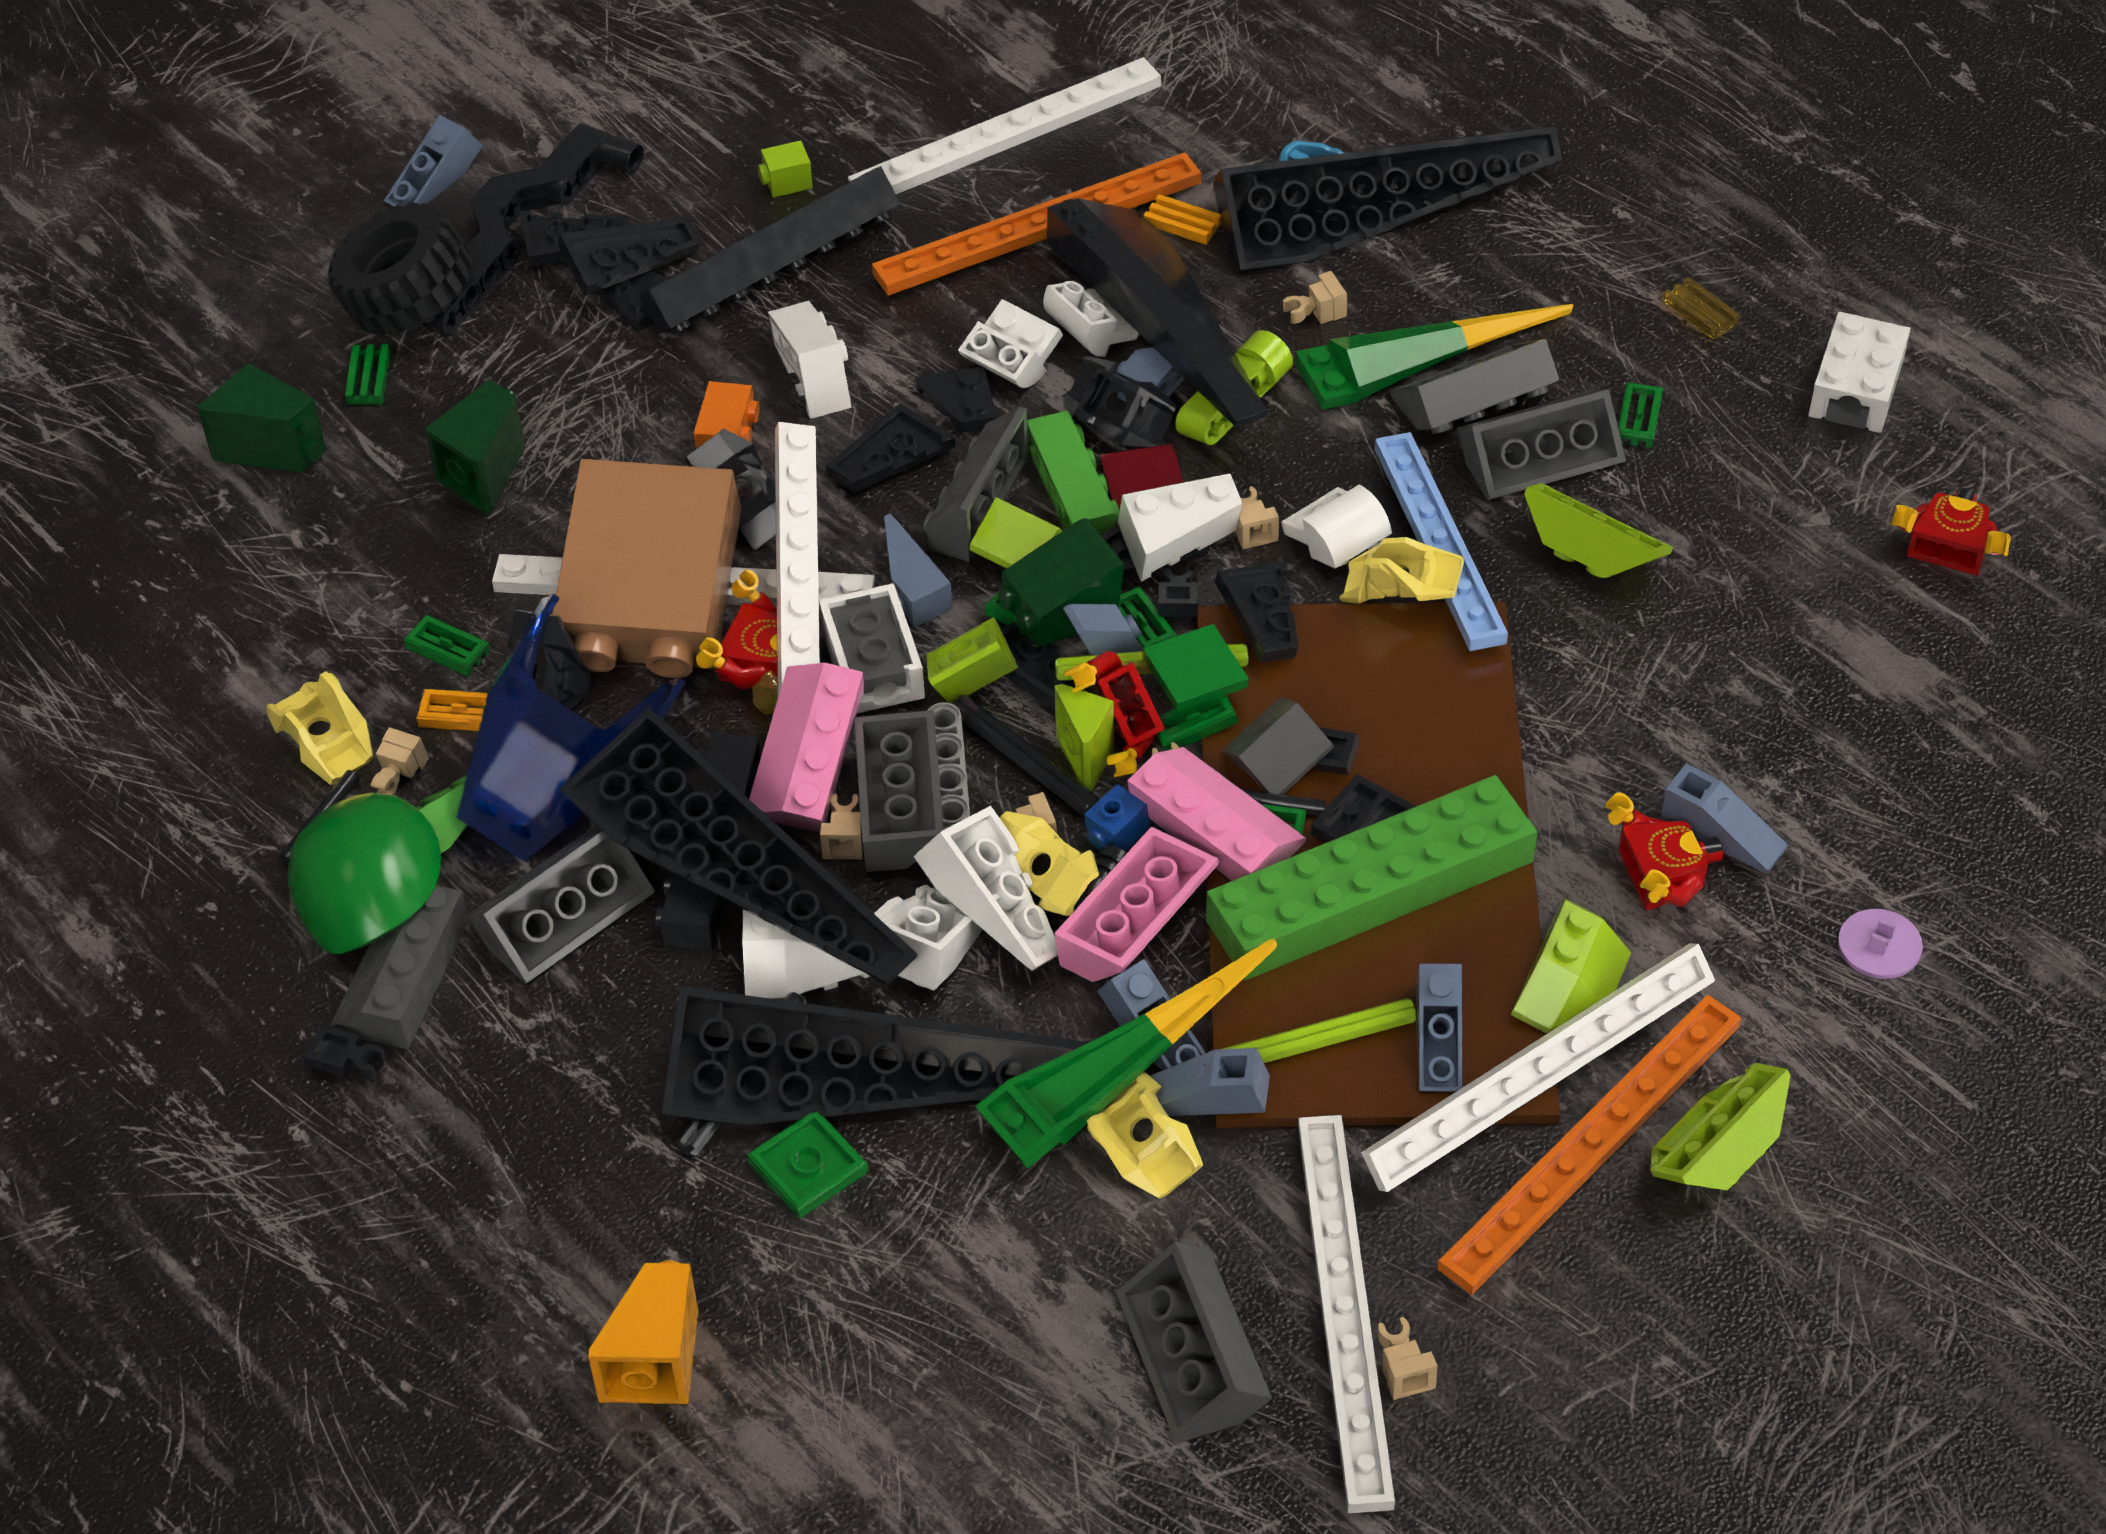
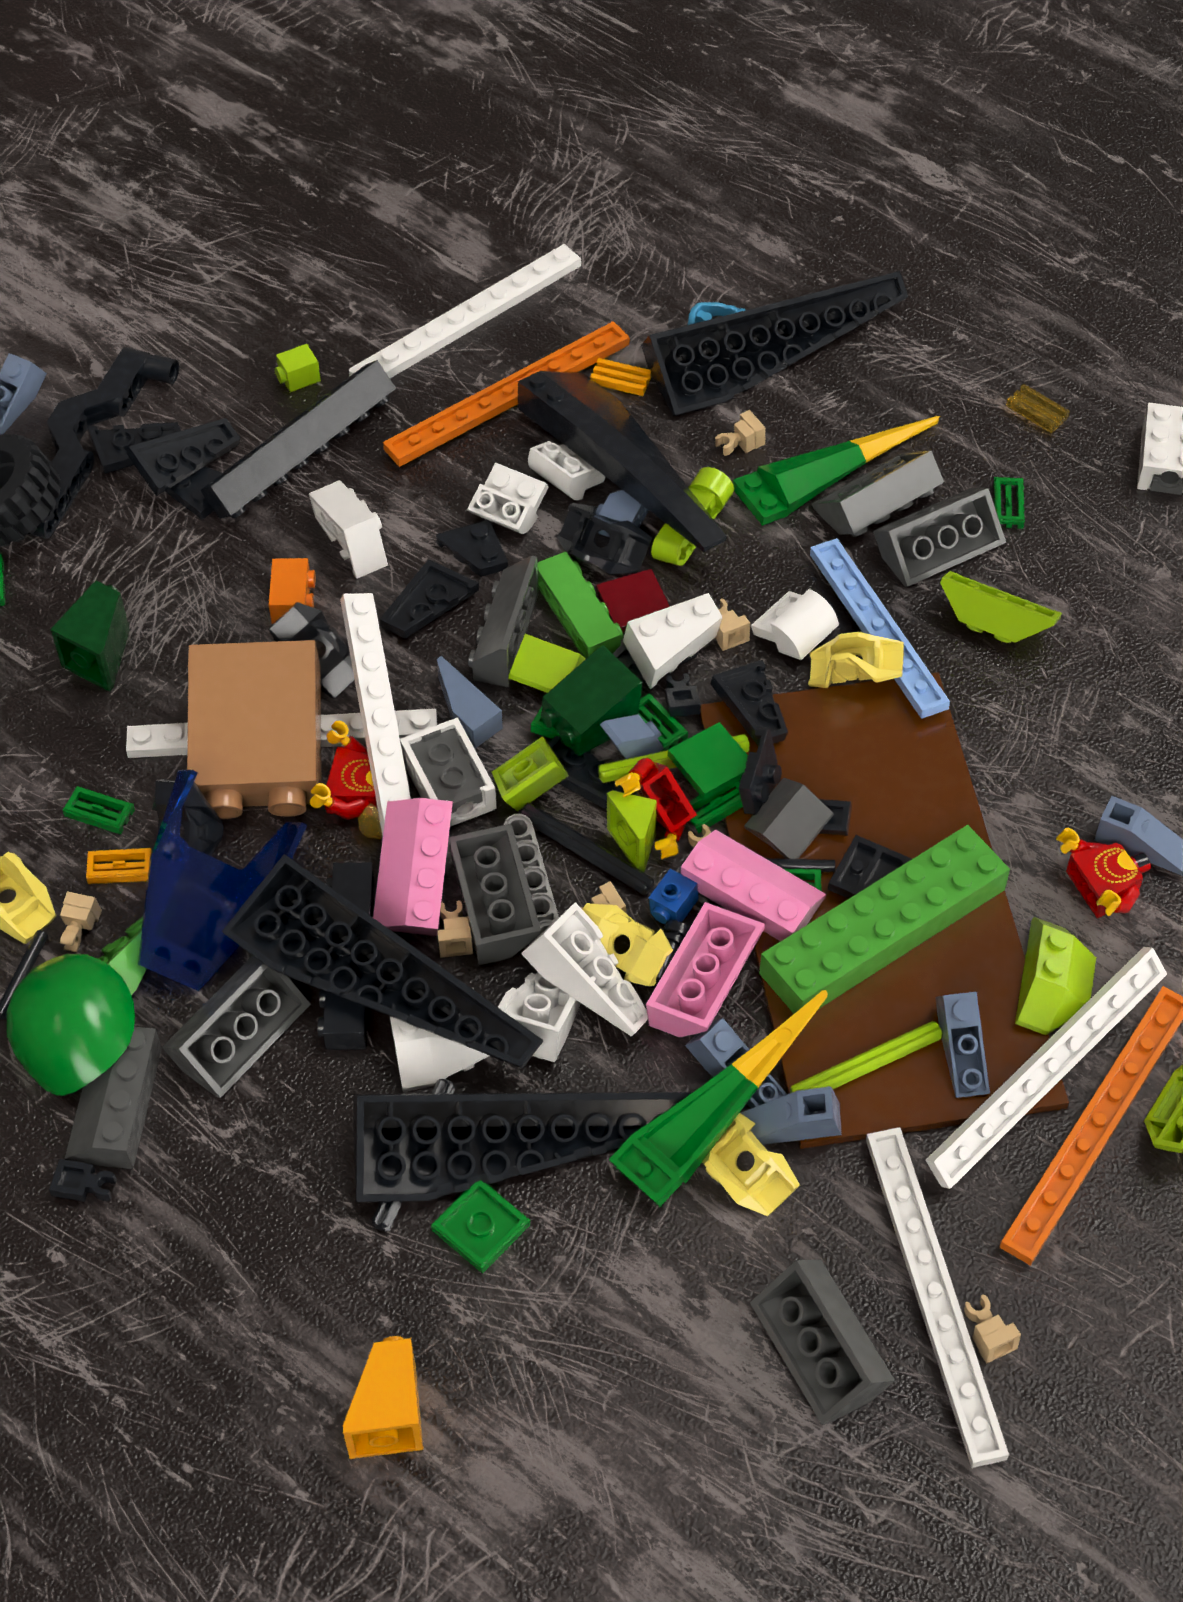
camera: 10 degrees left, 5 degrees up
none -> black wing [739,727,782,815]

